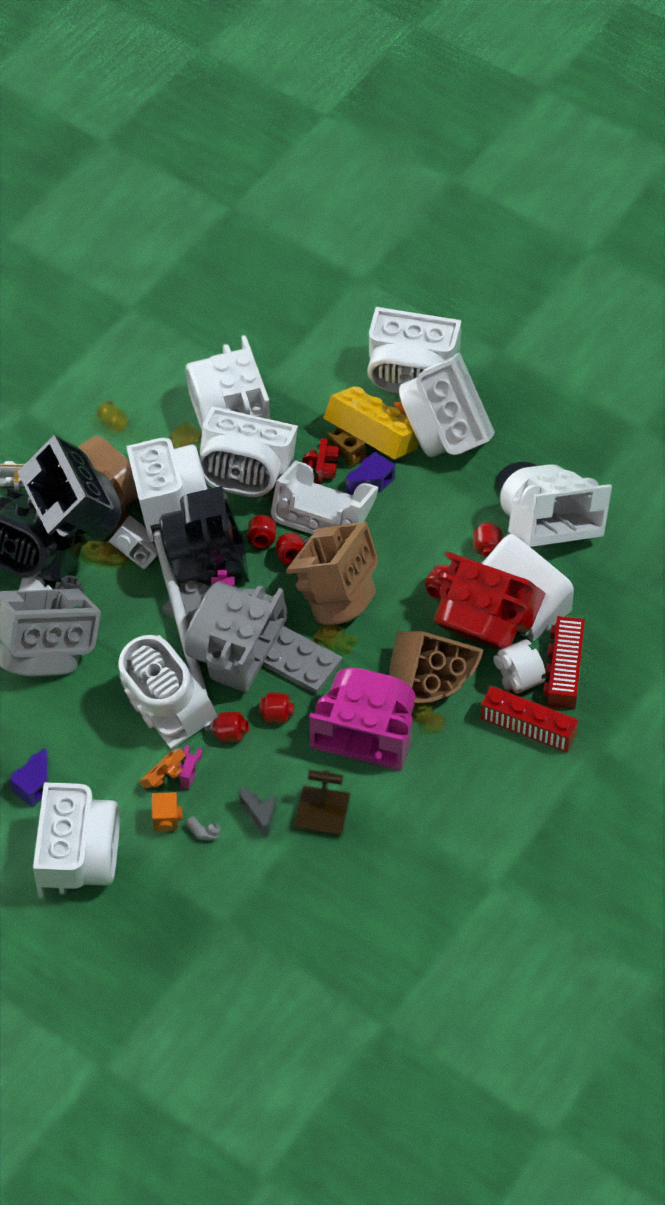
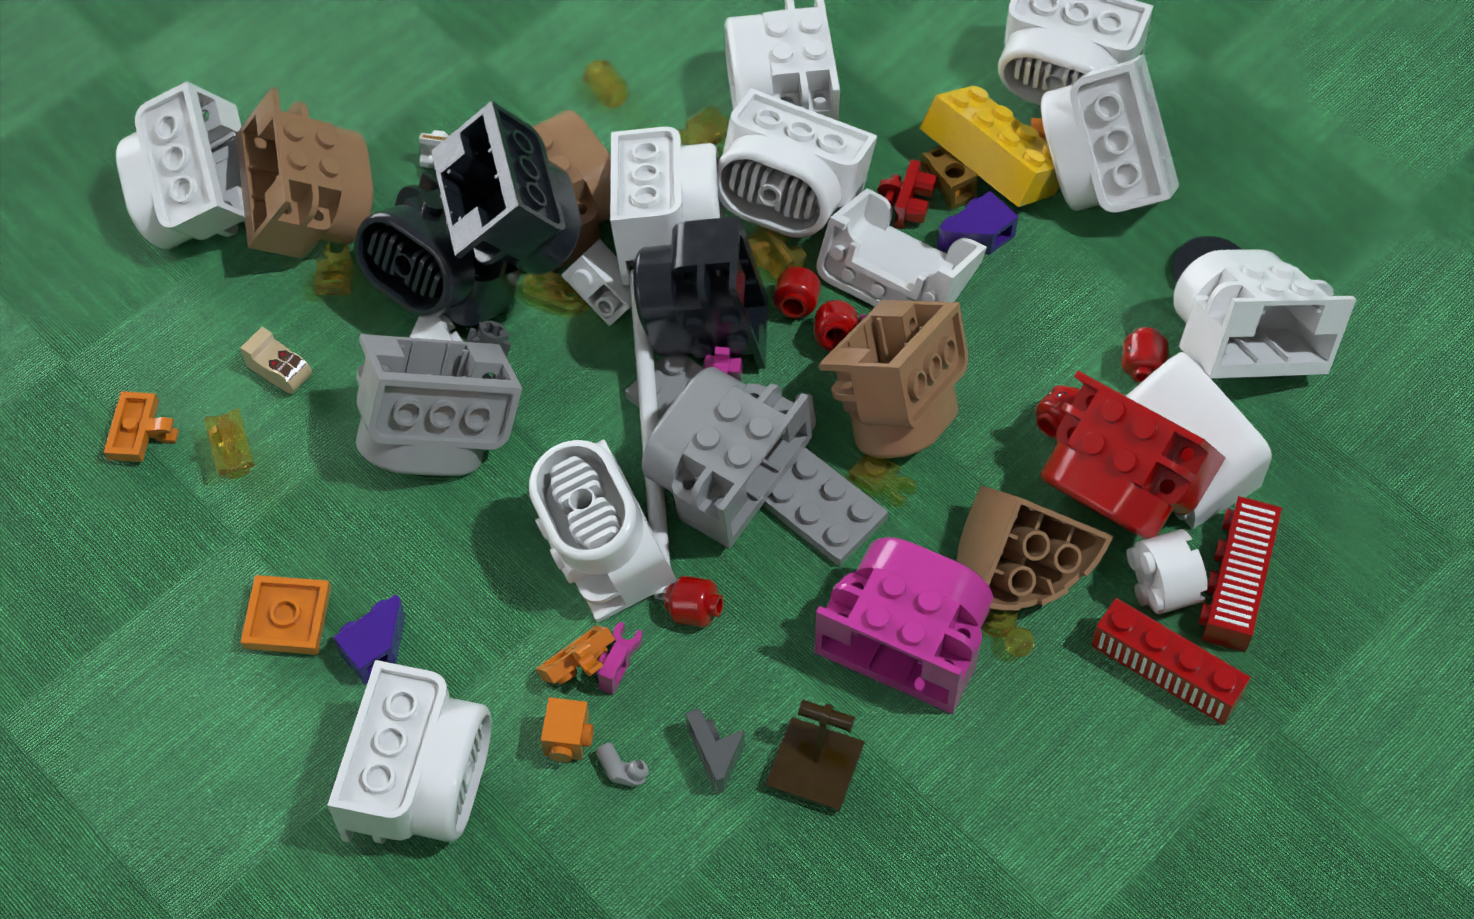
camera: 10 degrees right, 5 degrees up
red head [259,692,295,724] -> none
none -> clear yellow hips [748,225,806,282]

